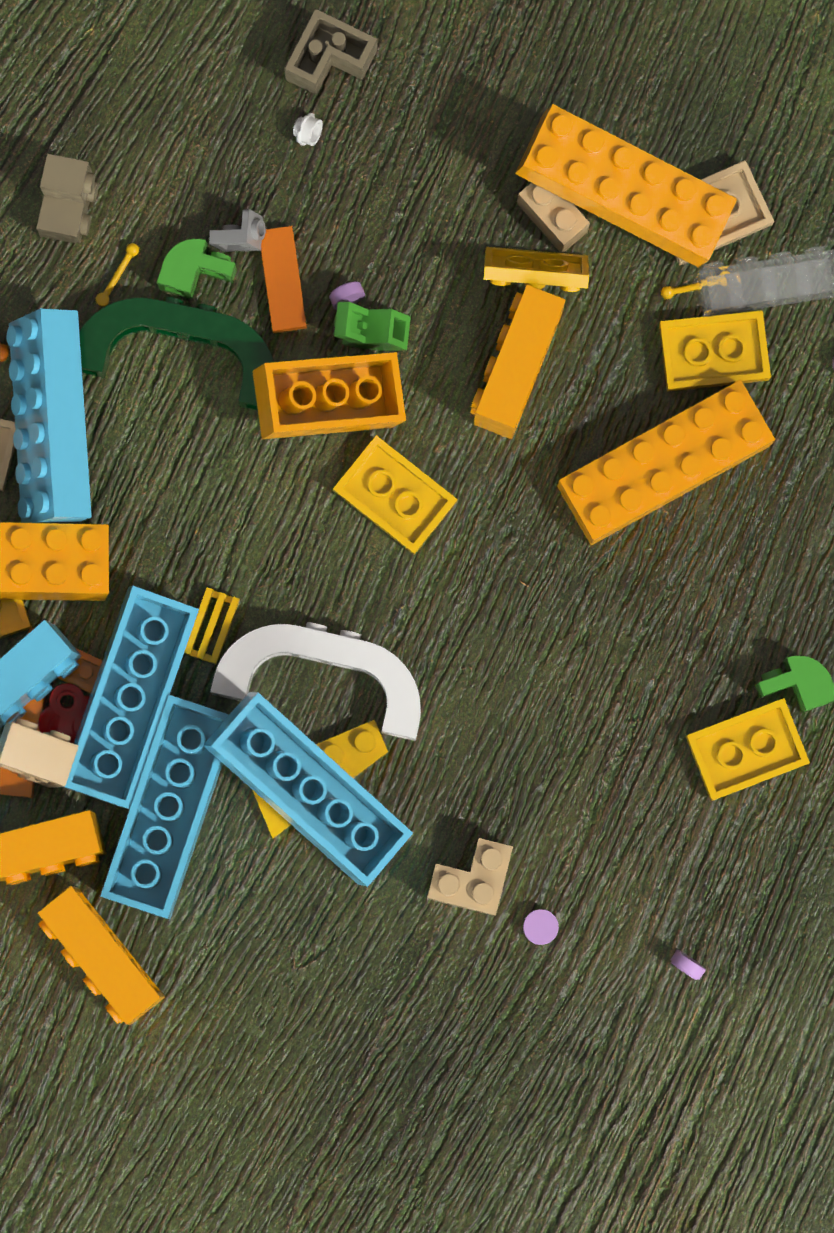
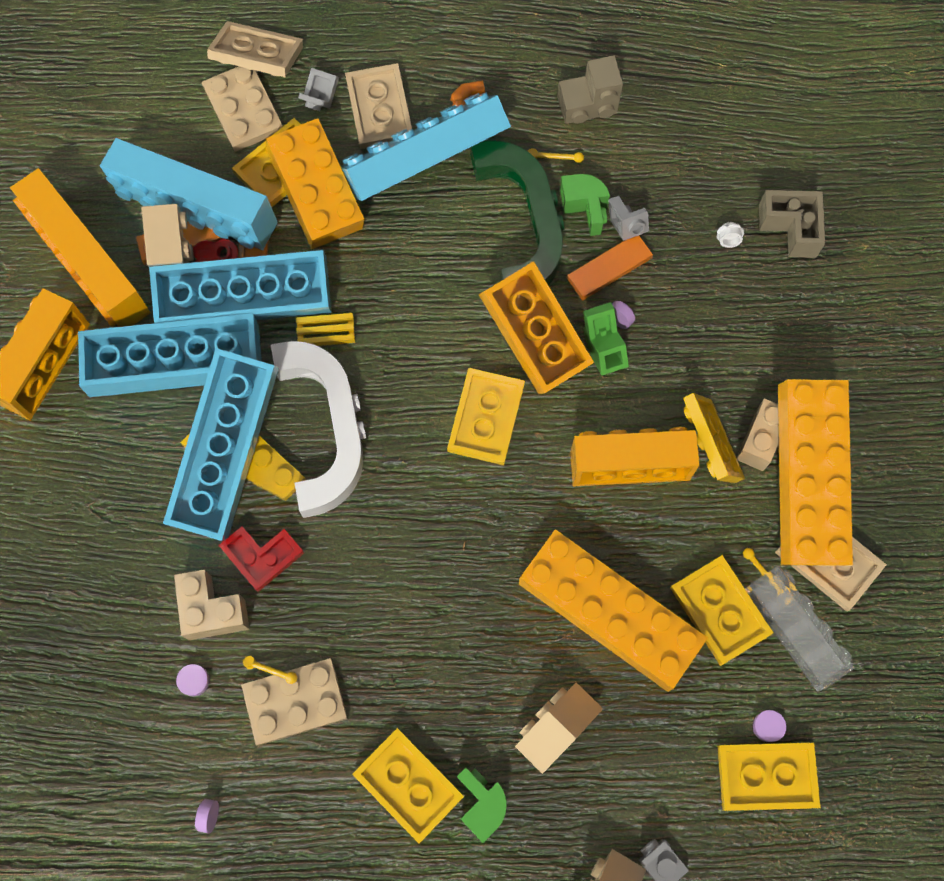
camera: 70 degrees right, 10 degrees down
none -> red plate [219,526,304,592]
none -> tan plate [241,658,348,746]
none -> yellow hinge [243,656,298,684]
none -> tan brick [515,683,603,774]

